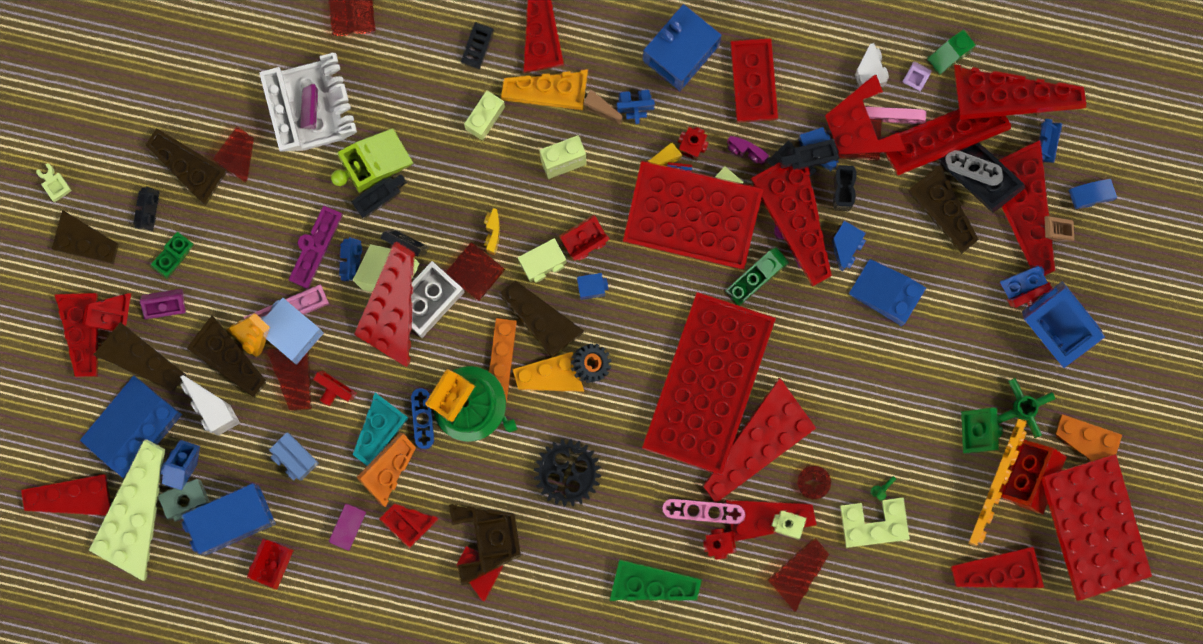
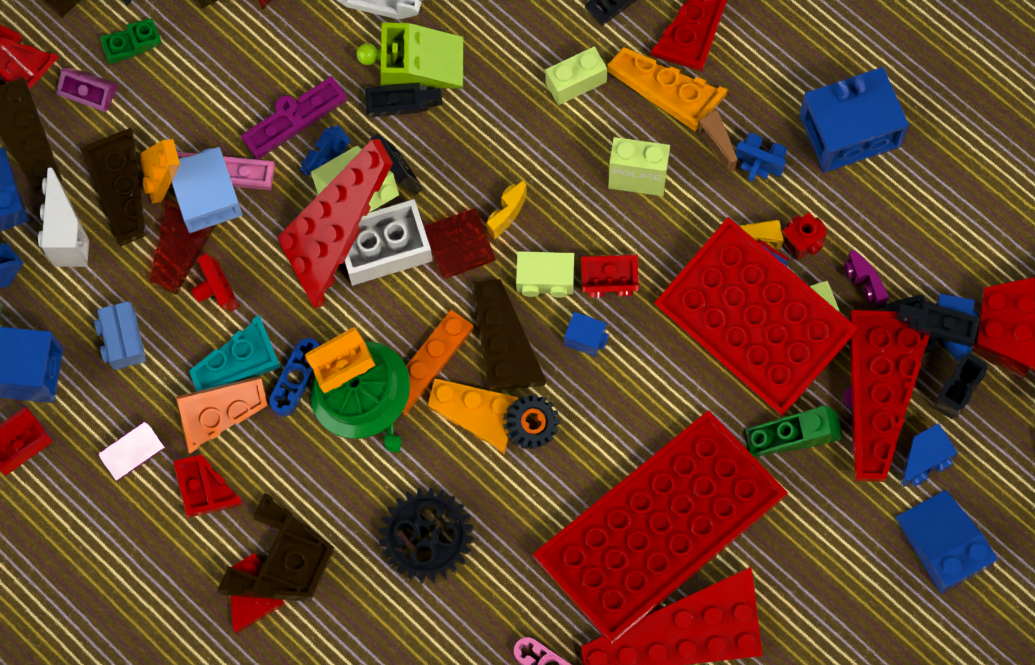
camera: 35 degrees right, 10 degrees down
red plate [730,38,778,123] -> none

